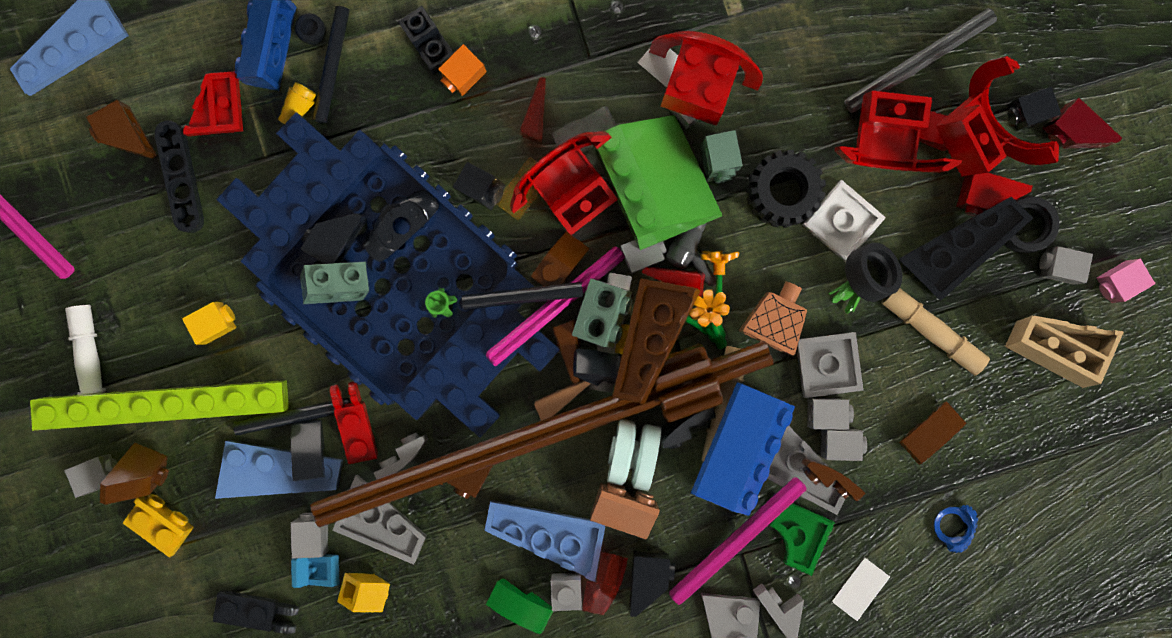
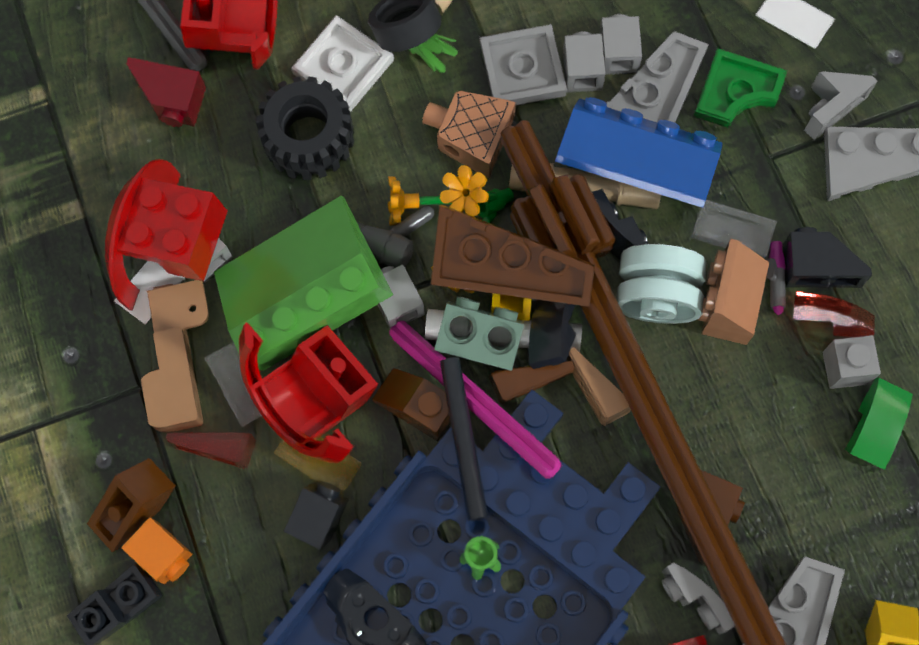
camera: 95 degrees left, 15 degrees down
medium blue wing [485,500,605,582] -> none
red slope [642,266,705,297] -> none
dark pink axle [669,477,807,605] -> none
sand green brick [700,130,743,183] -> none
reddish brown slope [801,458,866,502] -> none
none -> reddish brown slope [87,458,175,552]
none -> dark red slope [126,57,206,127]
none -> medium nougat piece [141,280,209,432]
none -> clear plate [691,200,777,259]
none -> dark grey piece [766,241,786,315]

